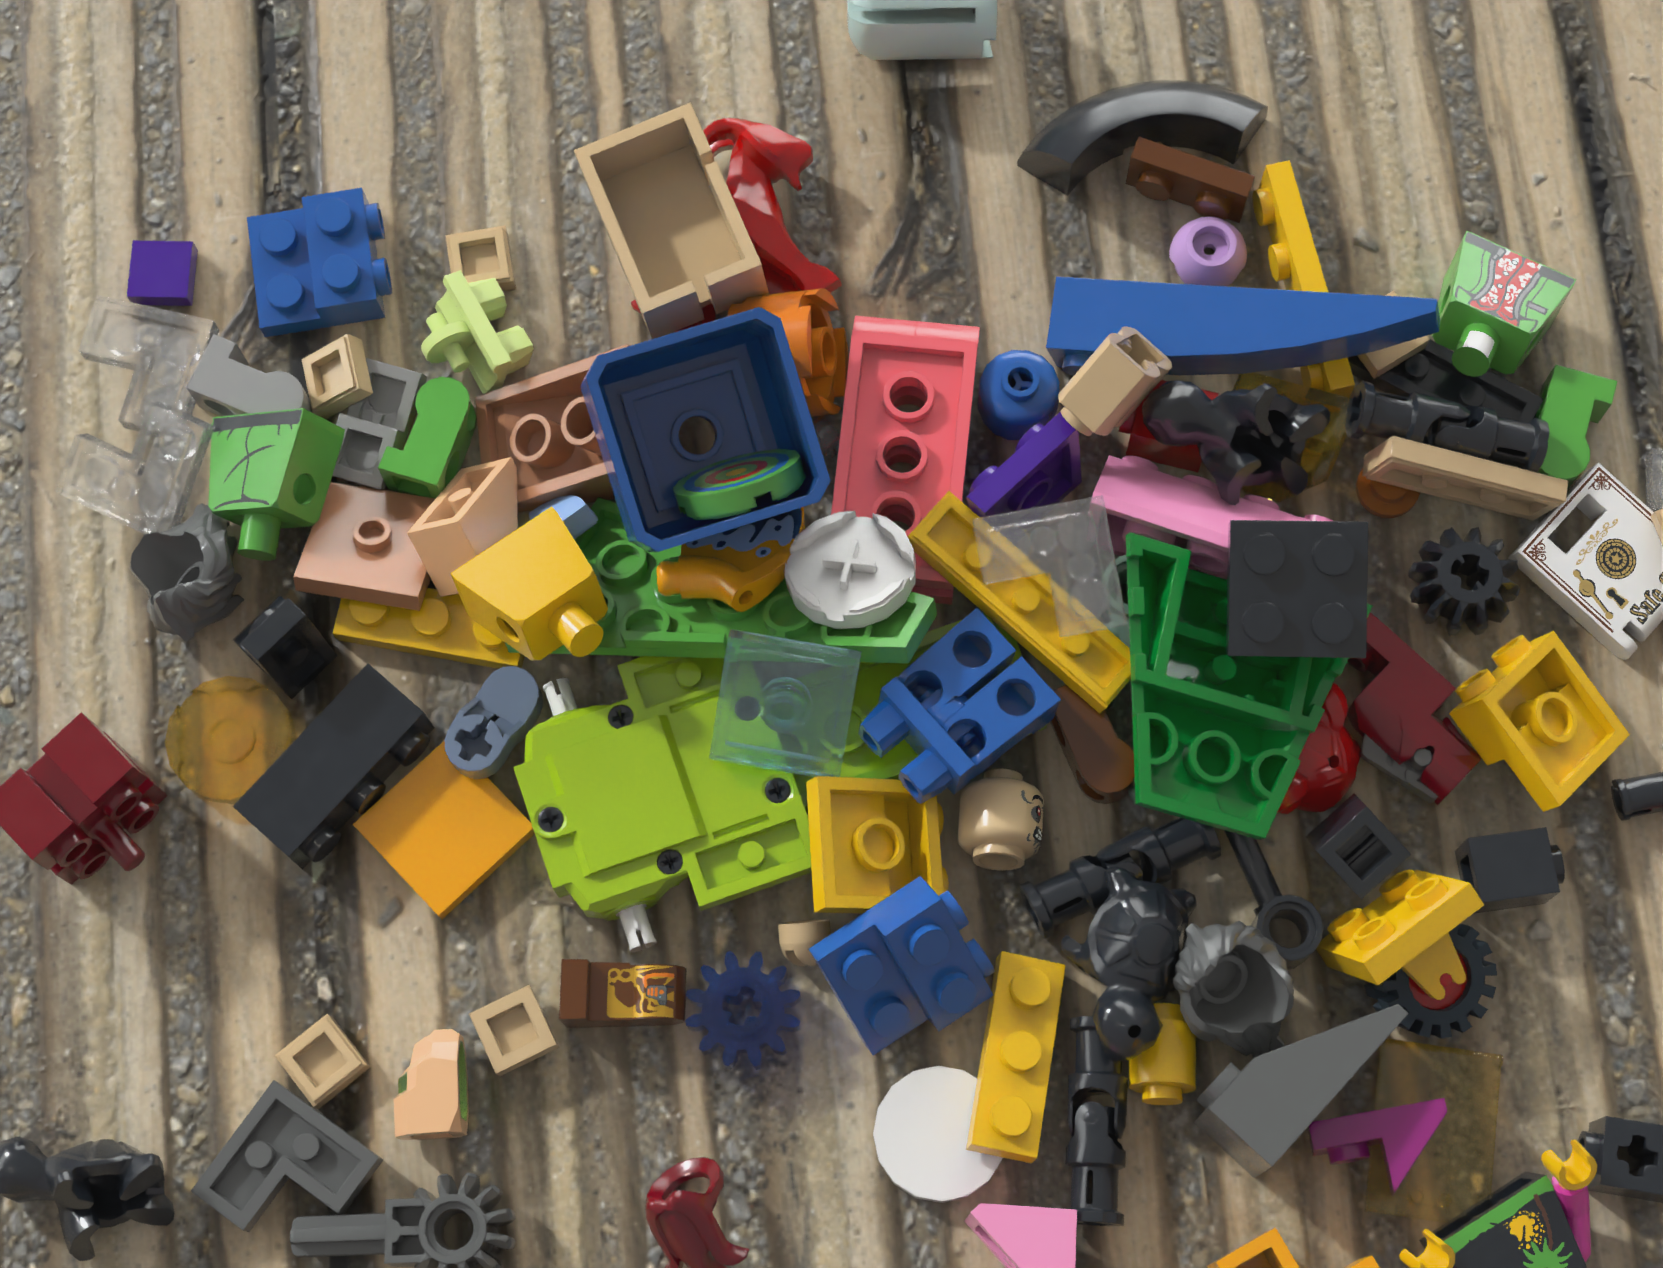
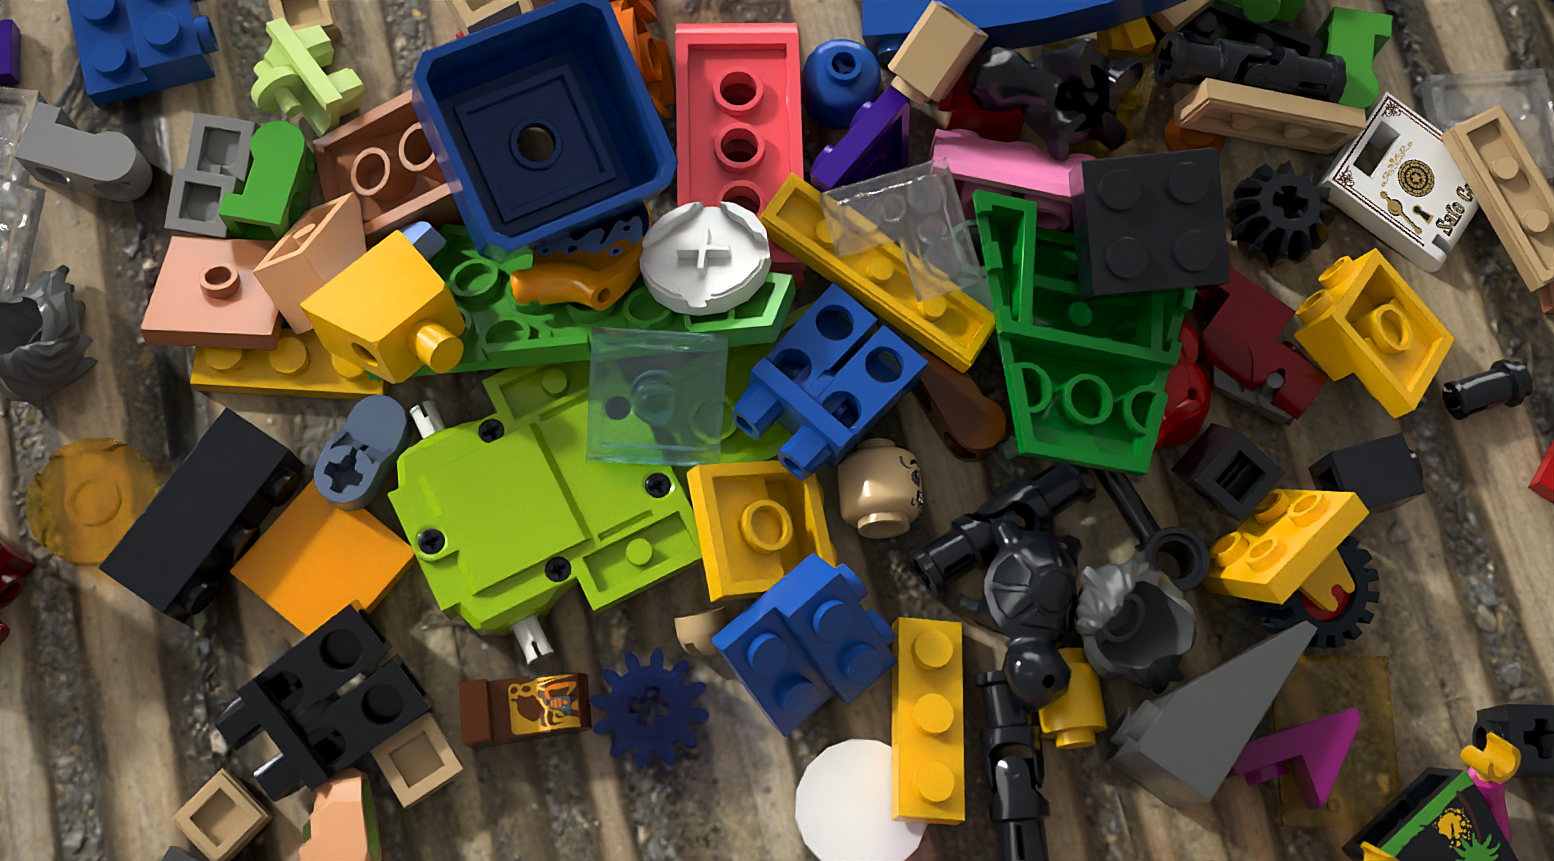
camera: 20 degrees left, 0 degrees up
bright green torso [208,408,345,561] -> none
black plate [233,596,338,699] -> none
tan tile [301,334,373,419] -> none
bright green tile [673,449,806,520] -> none
none -> black hips [214,599,433,802]

